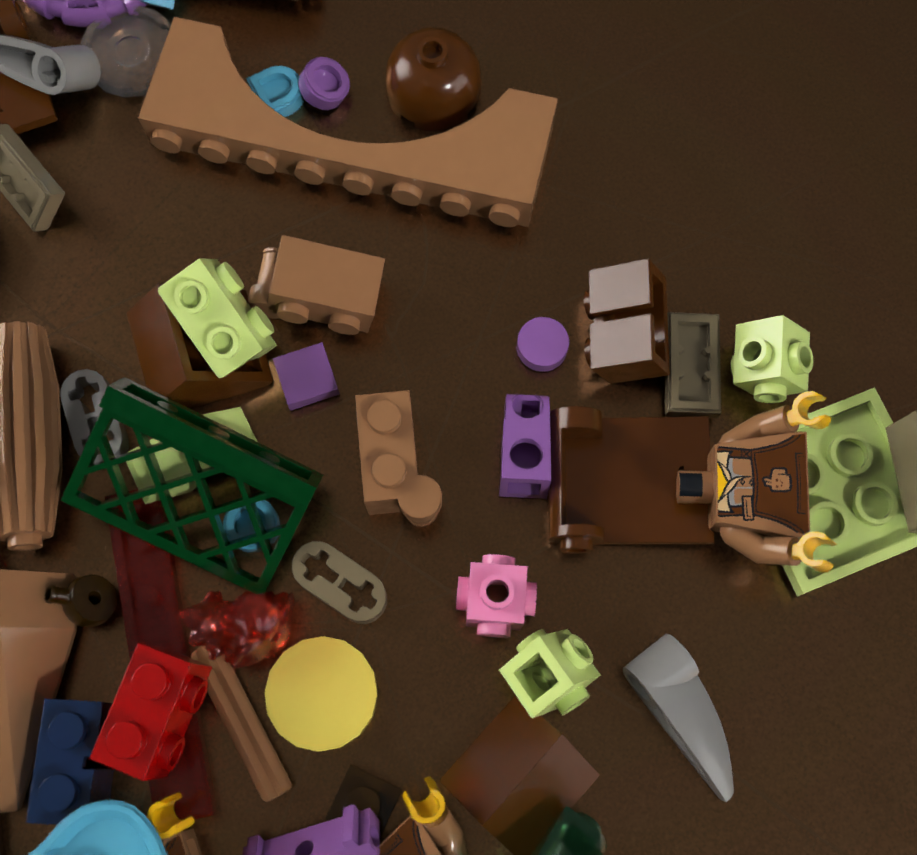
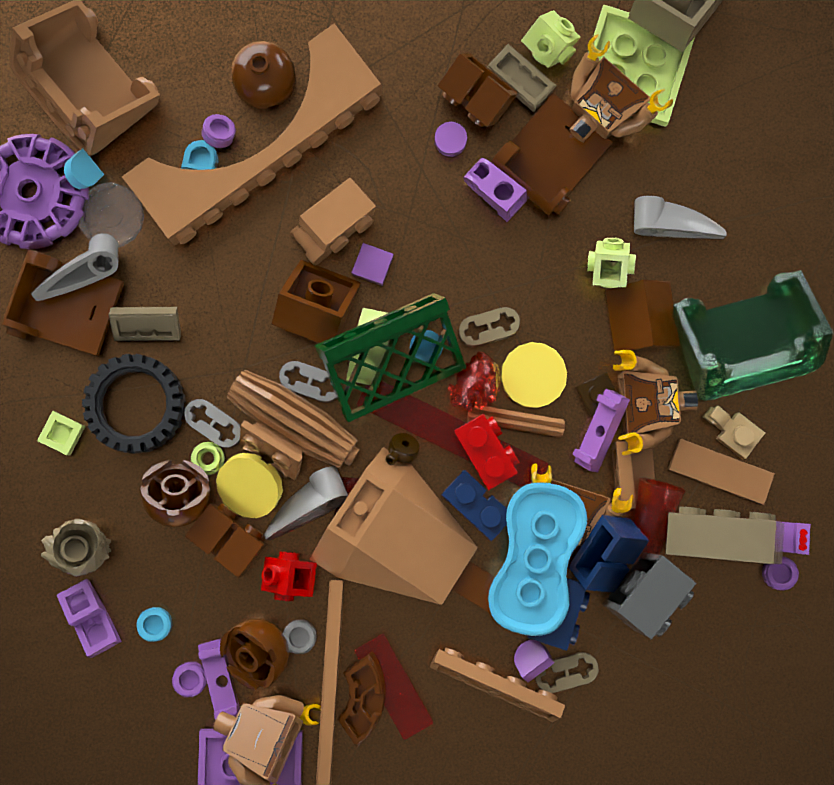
camera: 50 degrees left, 10 degrees up
yellowish green bracket [158,258,277,378] -> none
medium nougat hinge [355,390,442,527] -> none
bright pink brick [456,554,537,638] -> none

